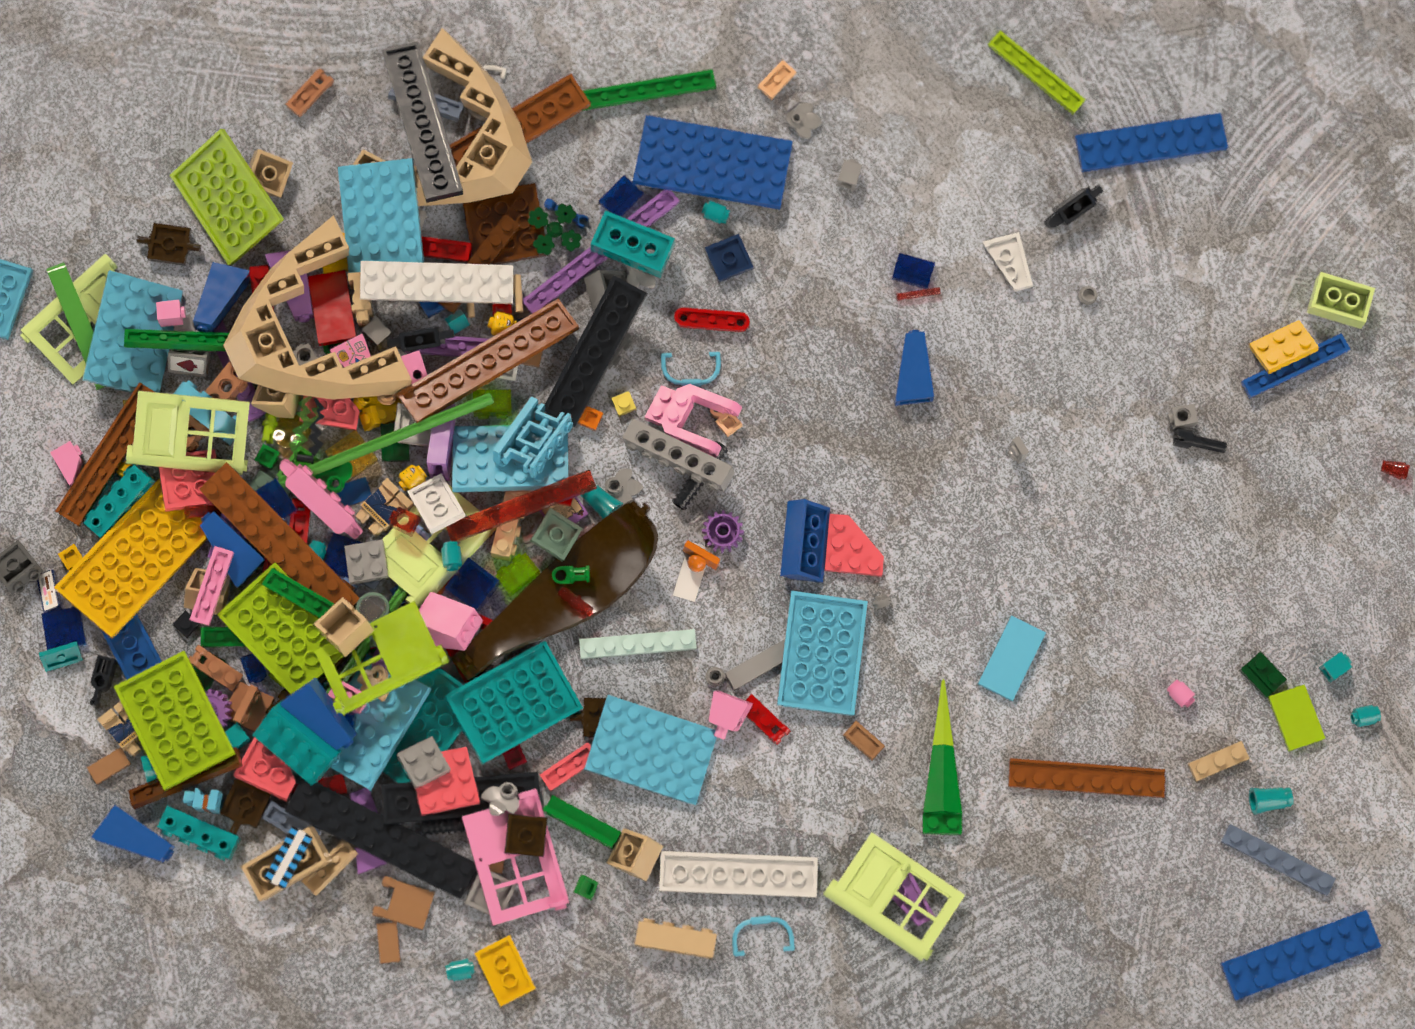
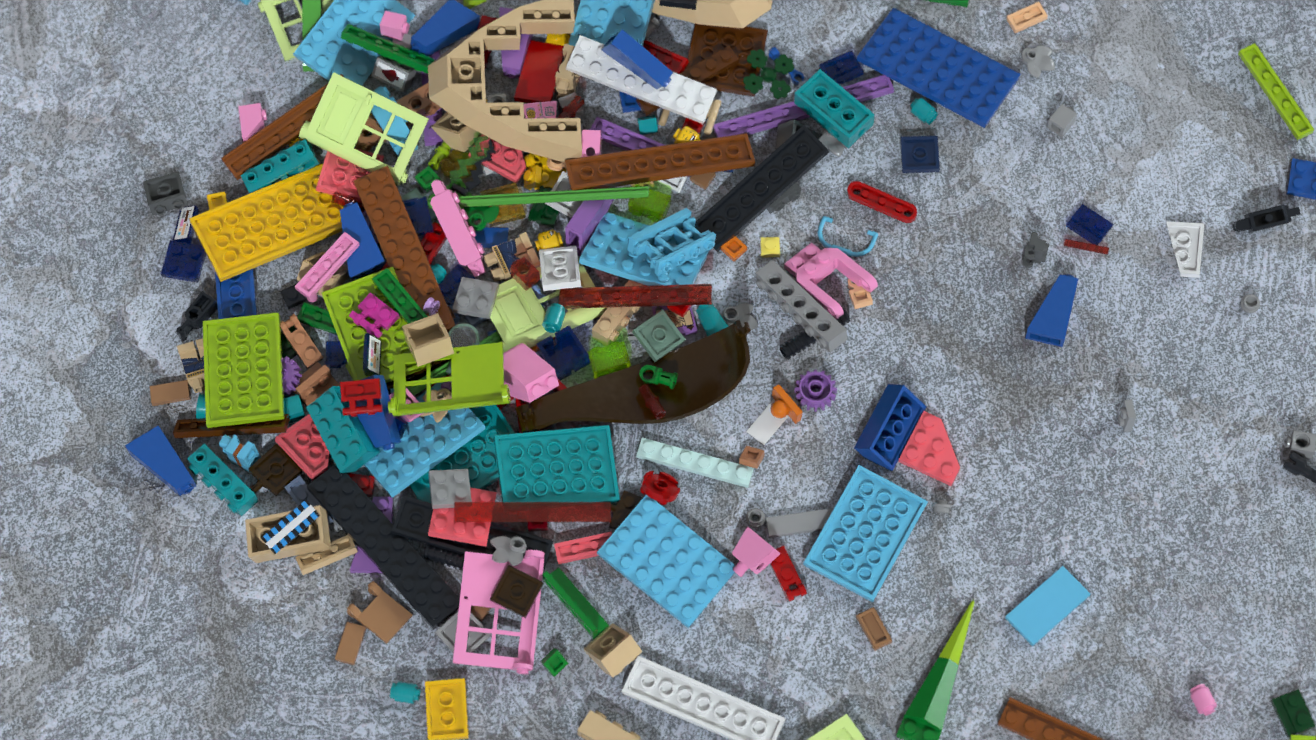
camera: 30 degrees right, 10 degrees down
teal plate [39,641,83,672] -> none
black hinge [386,326,455,352] -> none
none -> red plate [340,378,383,417]
none -> dark pink plate [349,292,400,339]
none -> slope [363,333,382,376]
none -> lavender bush [423,297,440,316]
none -> clear red plate [454,502,611,522]
none -> clear red axle [557,96,585,118]
none -> blue slope [601,29,673,89]
none -> red plate [640,471,680,505]
none -> nougat plate [739,445,764,469]
none -> dark grey piece [1022,232,1049,268]

